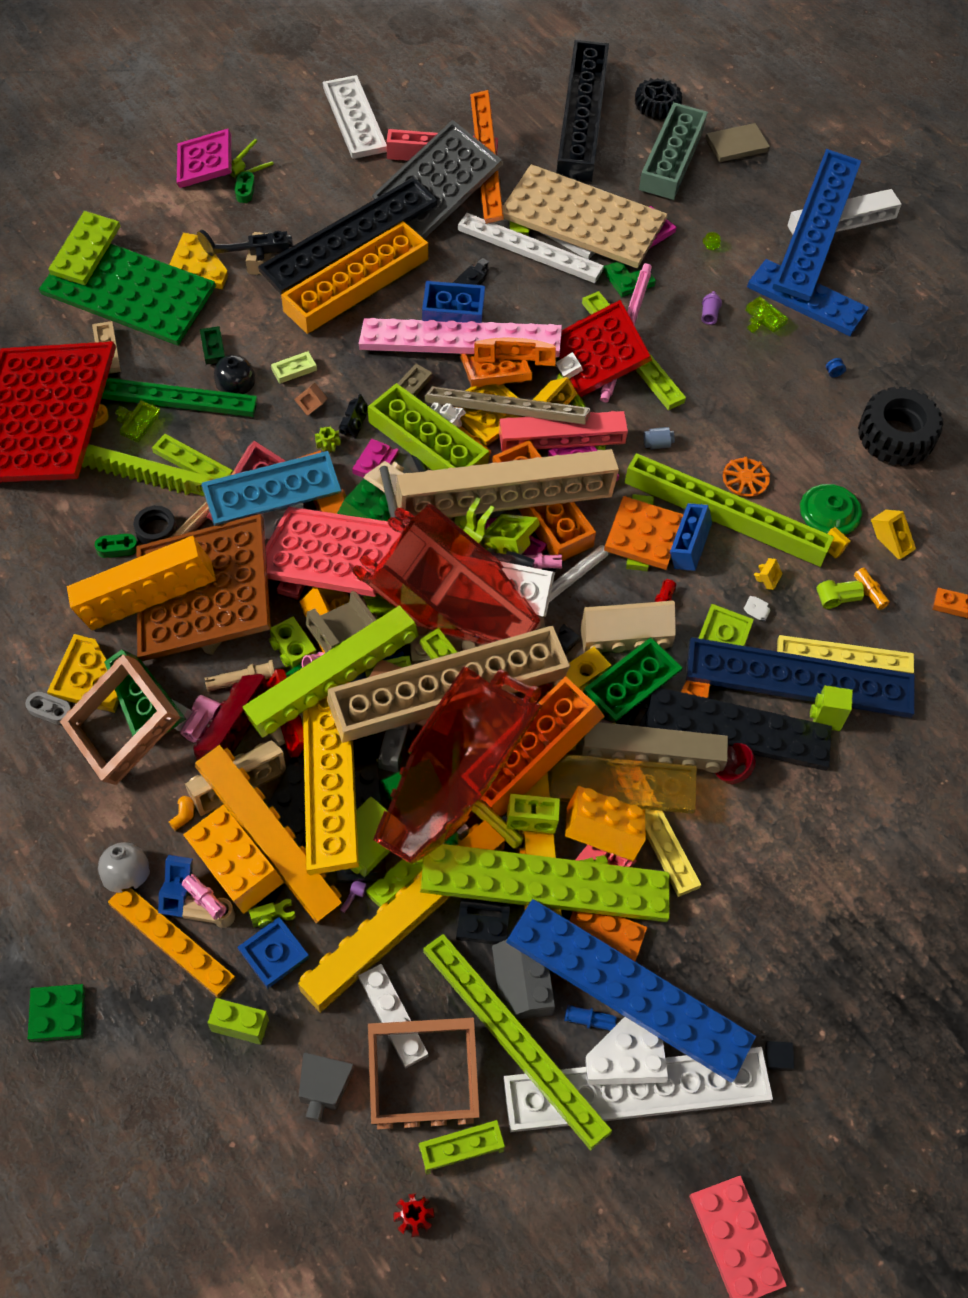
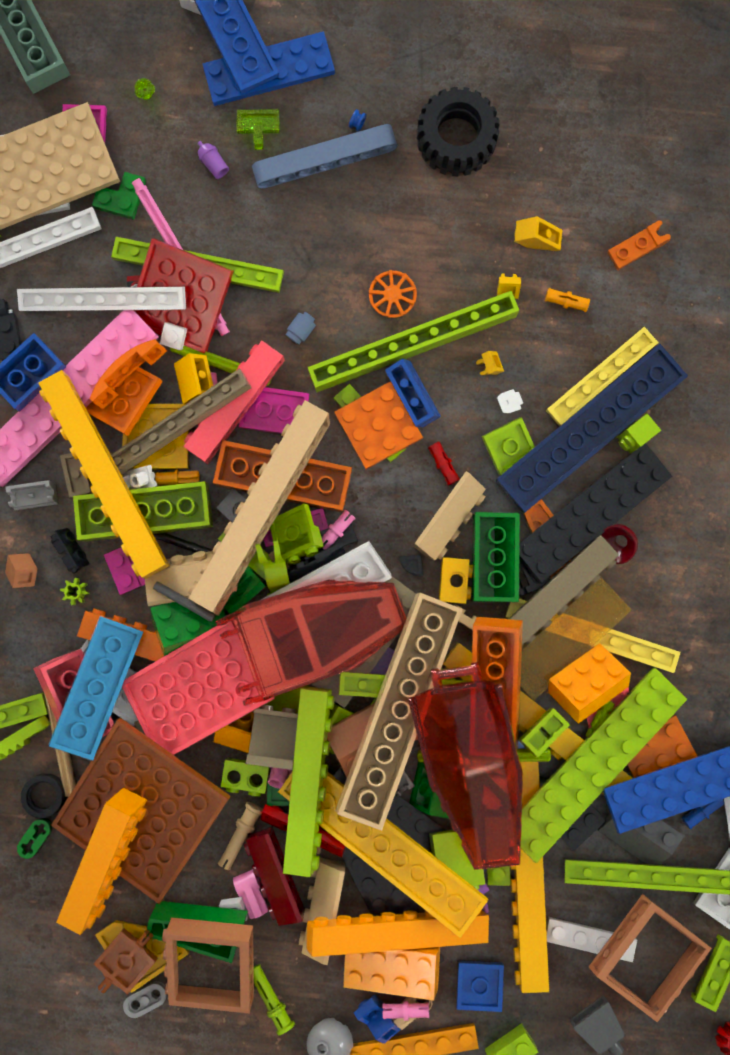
camera: 45 degrees left, 25 degrees up
light orange arm [168,796,195,831] -> none
lime plate [249,899,296,928] -> none
white axle [510,545,608,617] -> none
green piece [799,484,863,535] -> none
lime piece [816,580,864,609] -> none
none -> light grey hinge [5,480,58,511]
none -> white plate [17,287,186,311]
none -> yellow brick [39,370,170,579]
none -> dark orange plate [94,928,158,995]
none -> sand blue beam [252,124,398,189]
none -> lime pin [254,964,295,1036]

